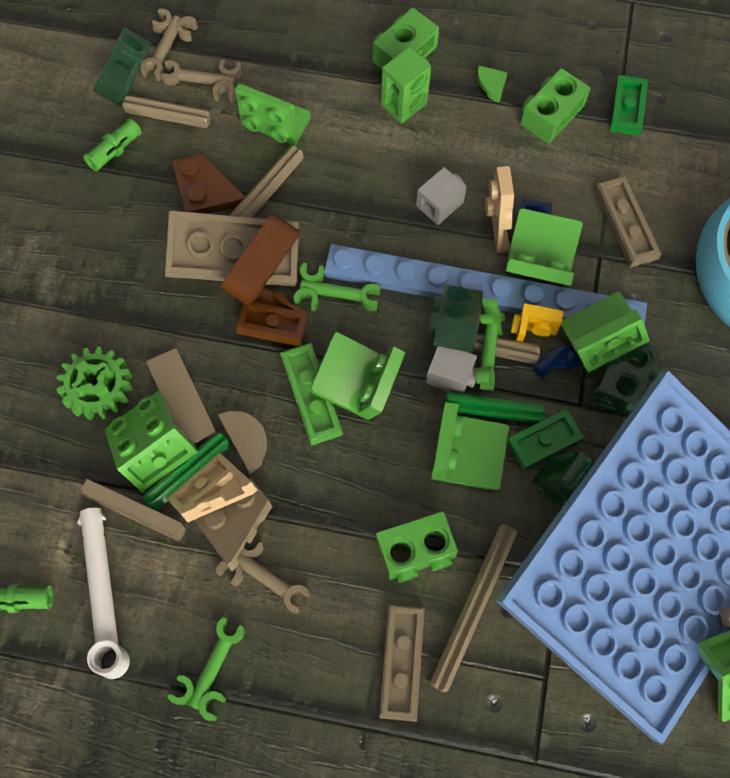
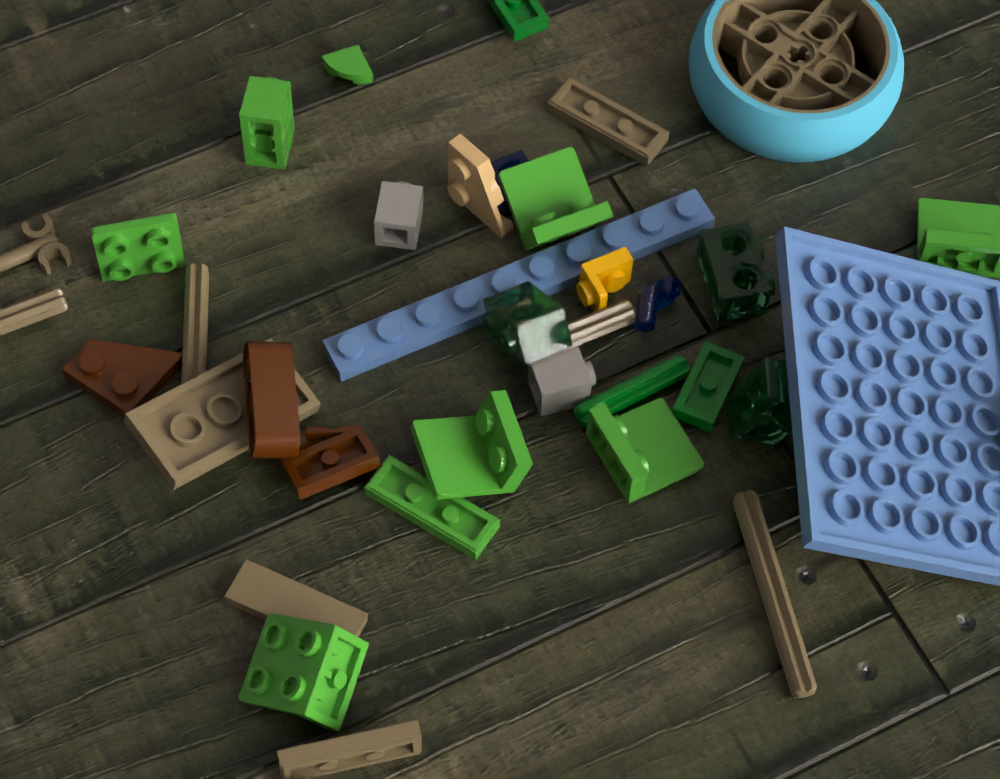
camera: 40 degrees left, 10 degrees down
bright green gear [56,346,133,420] -> none
green axle [142,432,230,511] -> none
tan wing [167,452,257,522] -> none
dark tan wing [194,478,272,571] -> none
dark tan bar [215,542,310,614] -> none
dark tan tile [218,411,268,474] -> none
bright green bar [294,263,380,311] -> none
bright green brick [372,8,439,69] -> none
bright green brick [375,511,458,582] -> none
dark tan tile [379,605,425,722] -> none
bright green bar [476,299,505,390] -> none
bright green brick [520,68,591,144] -> none
bright green bracket [561,292,650,372] -> none

